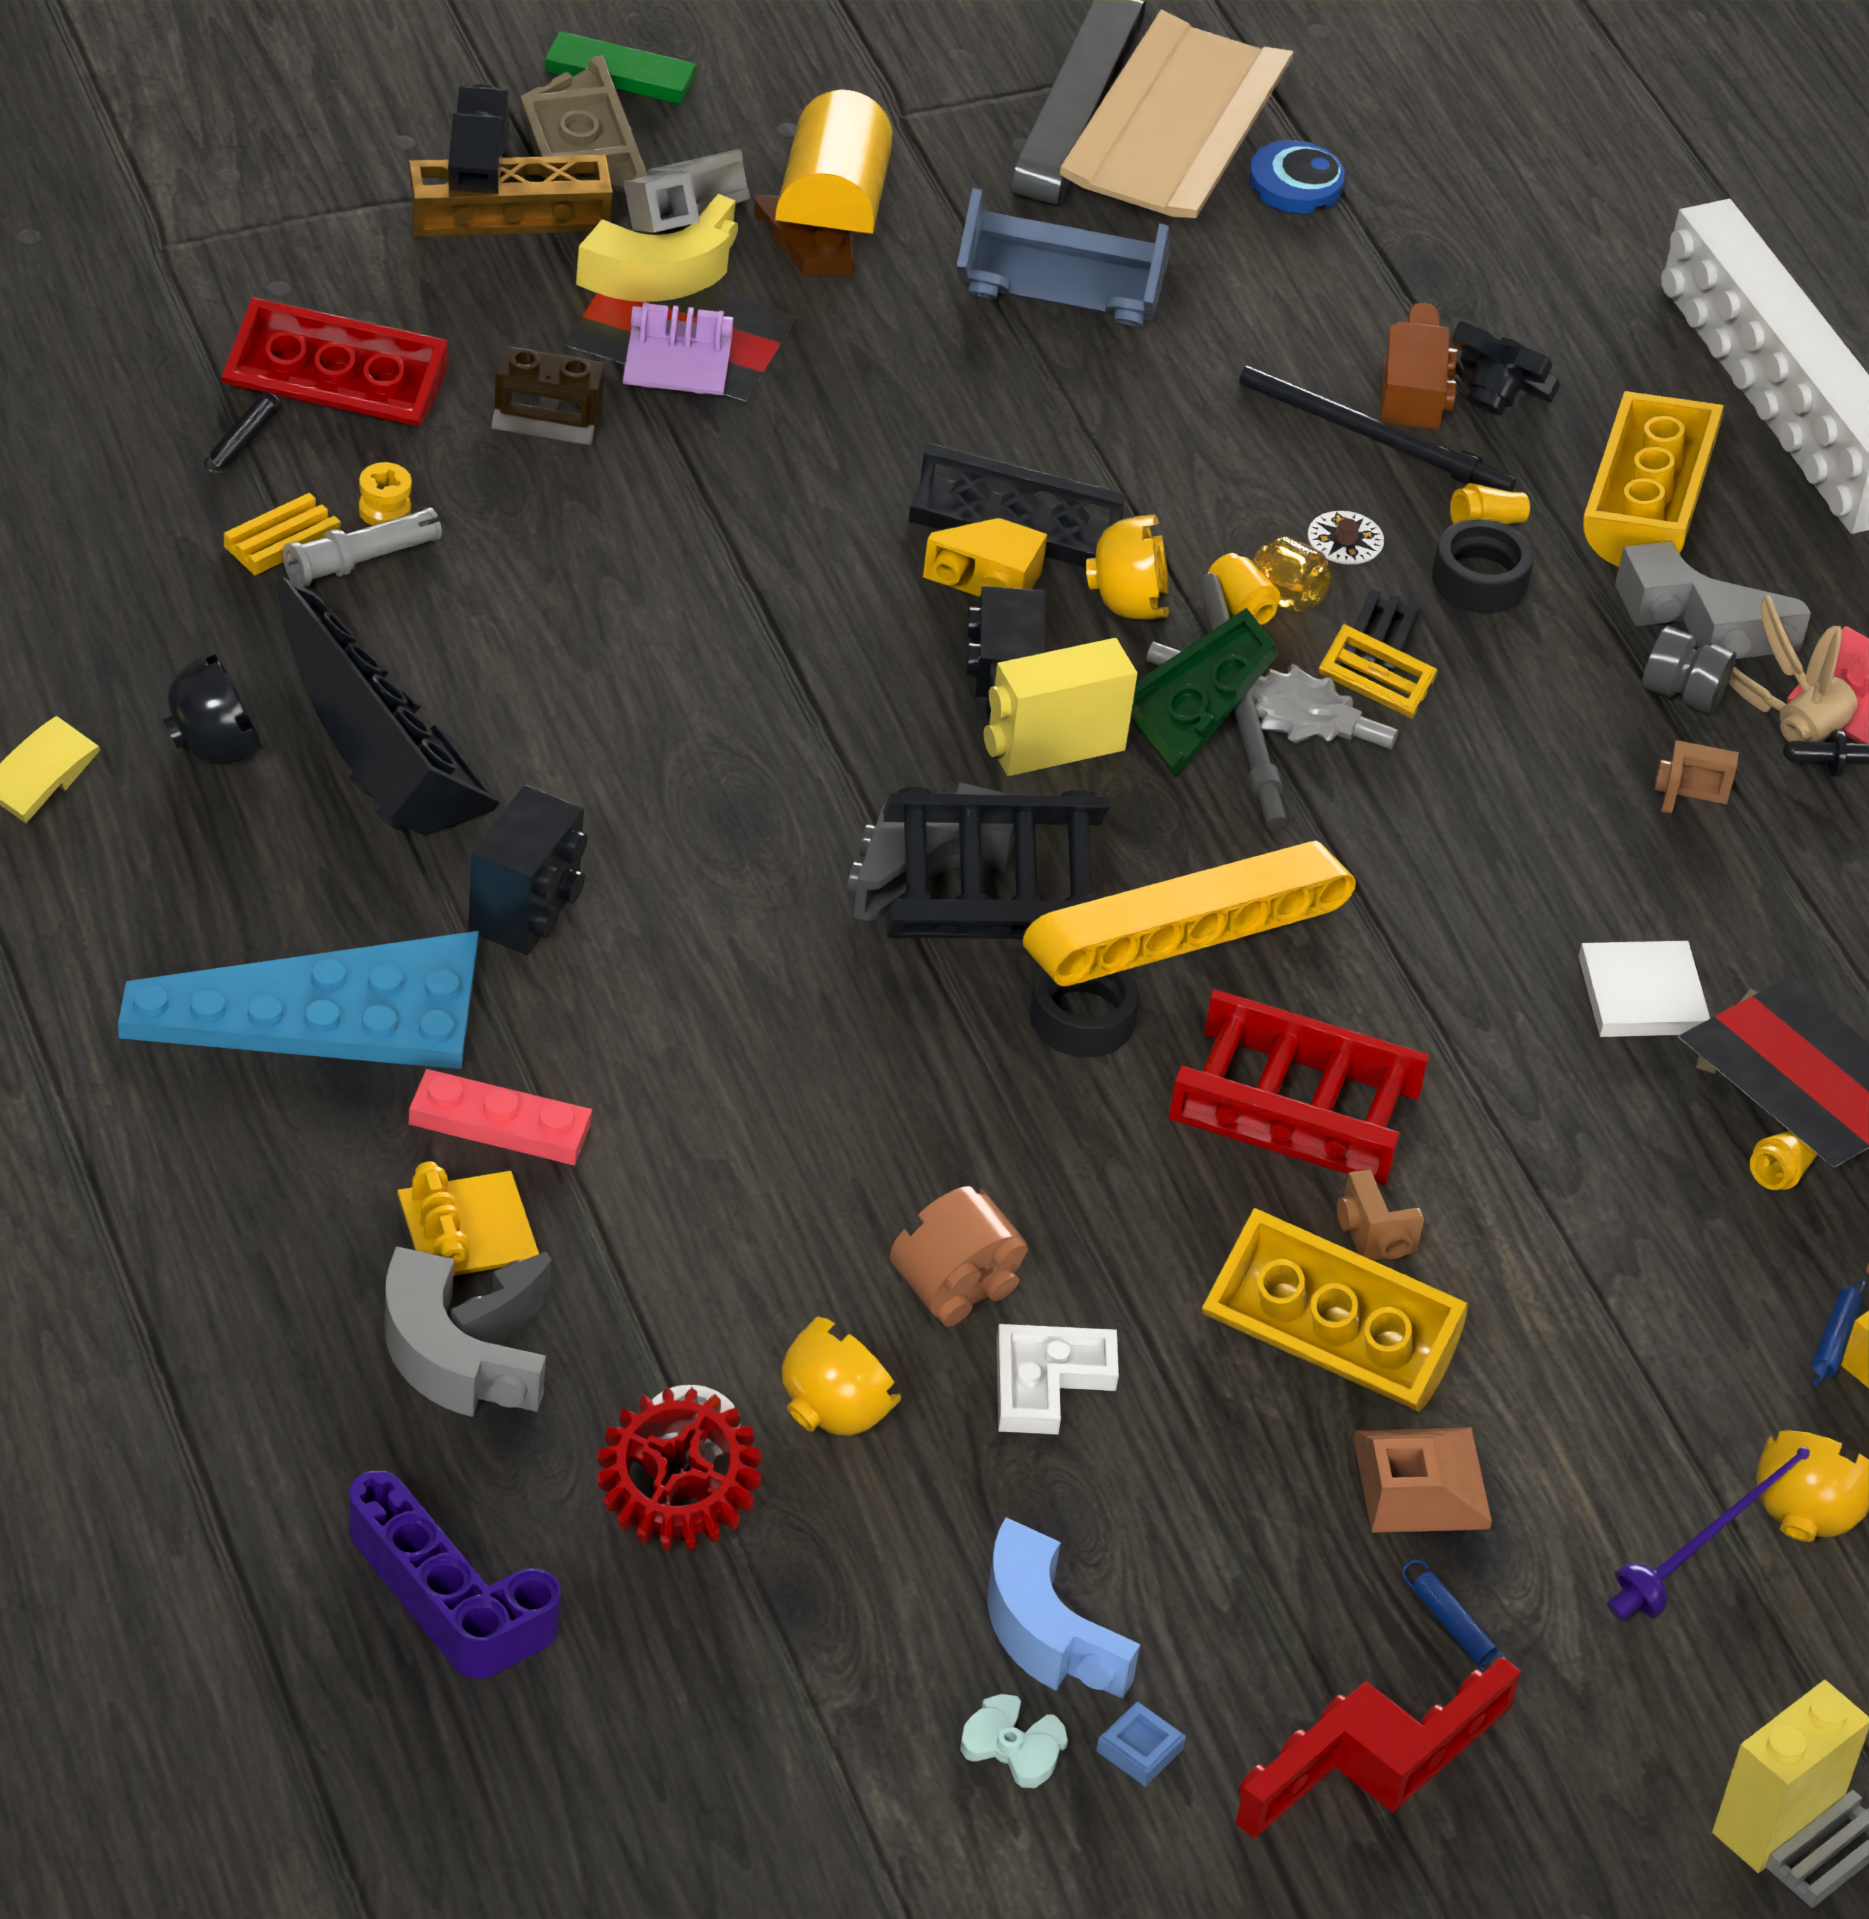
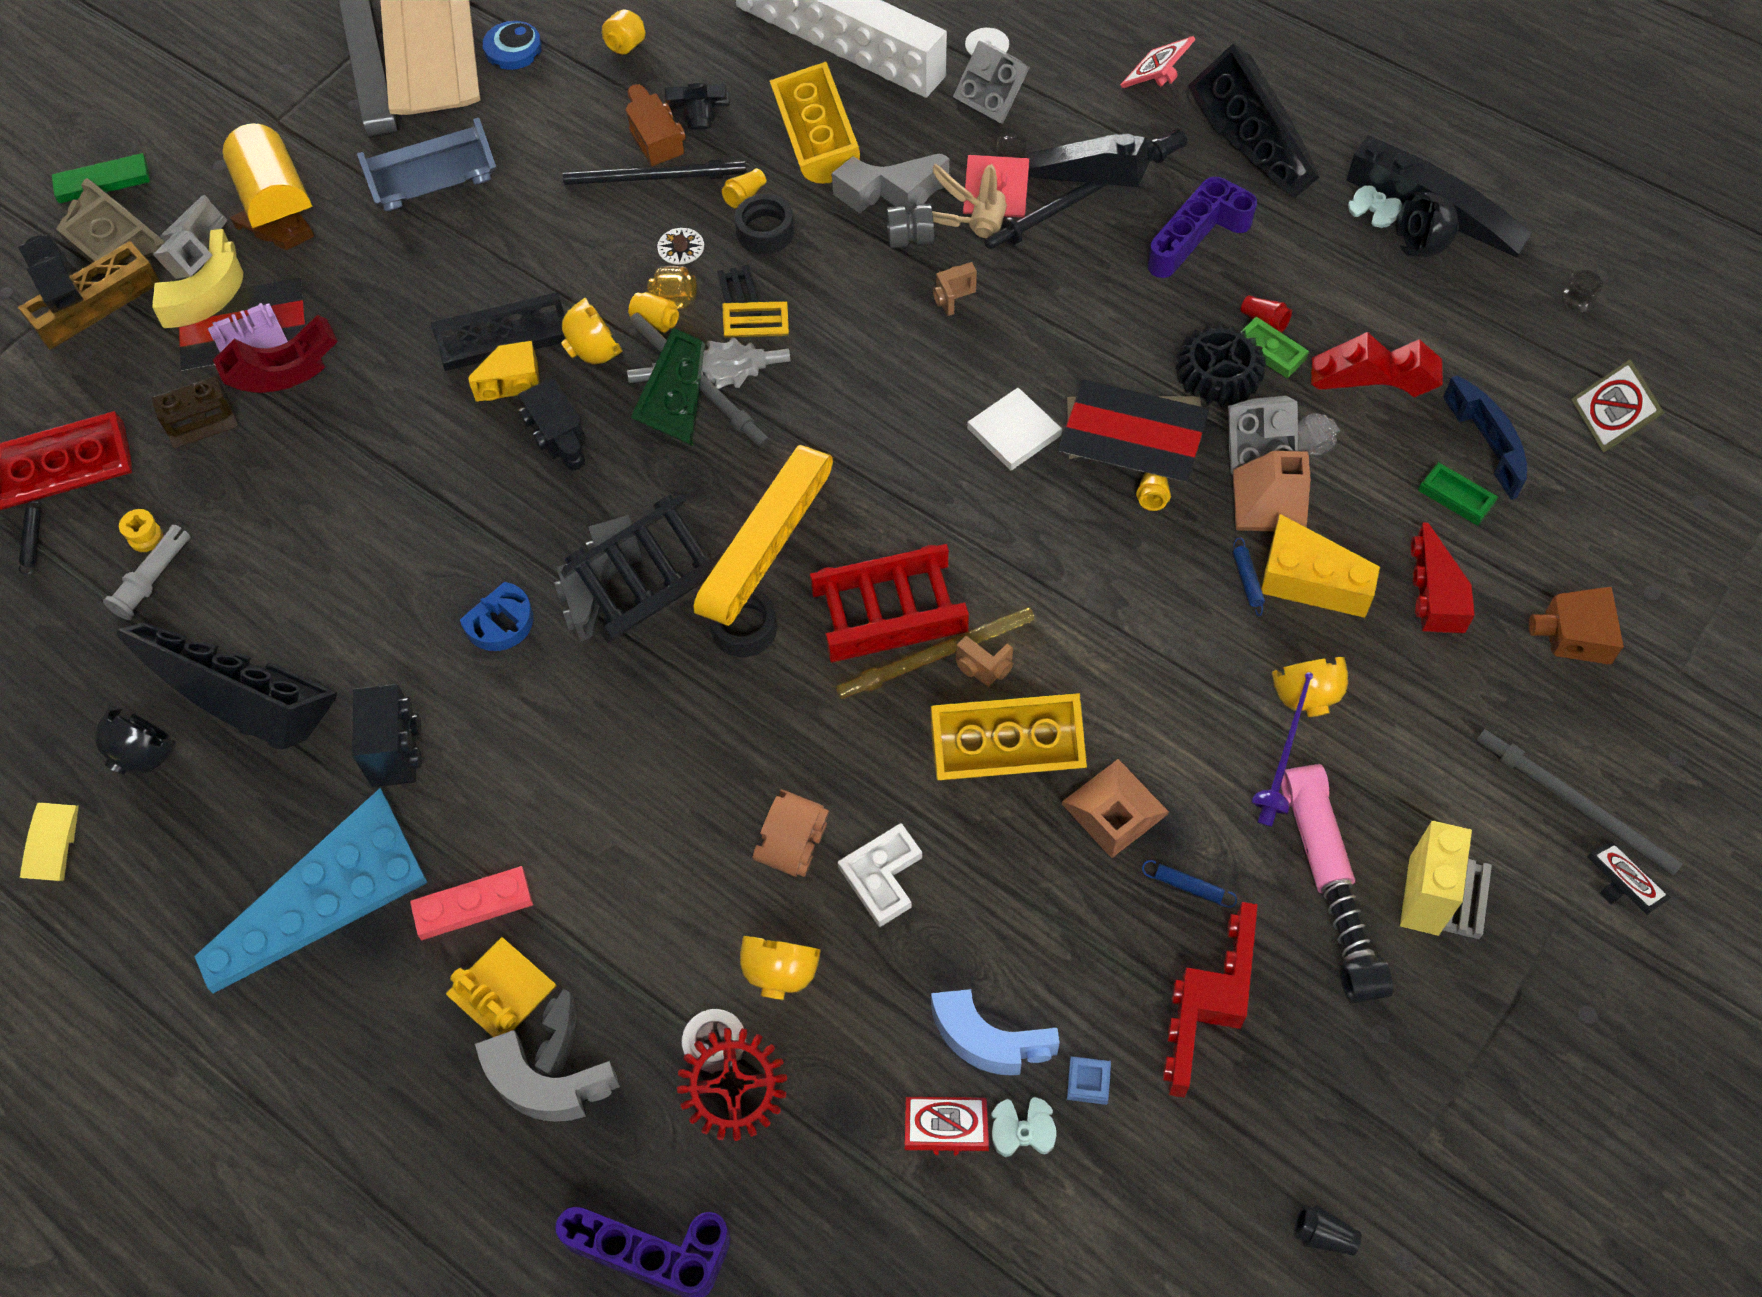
camera: 25 degrees left, 15 degrees up
yellow tile [224,493,341,576] -> none
light yellow brick [984,638,1137,776] -> none
none -> dark red arch [213,315,338,393]
none -> blue piece [460,582,534,651]
none -> yellow head [602,9,645,55]
none -> clear yellow bar [835,607,1034,700]
none -> piece [905,1097,989,1155]
none -> piece [1281,764,1393,1004]

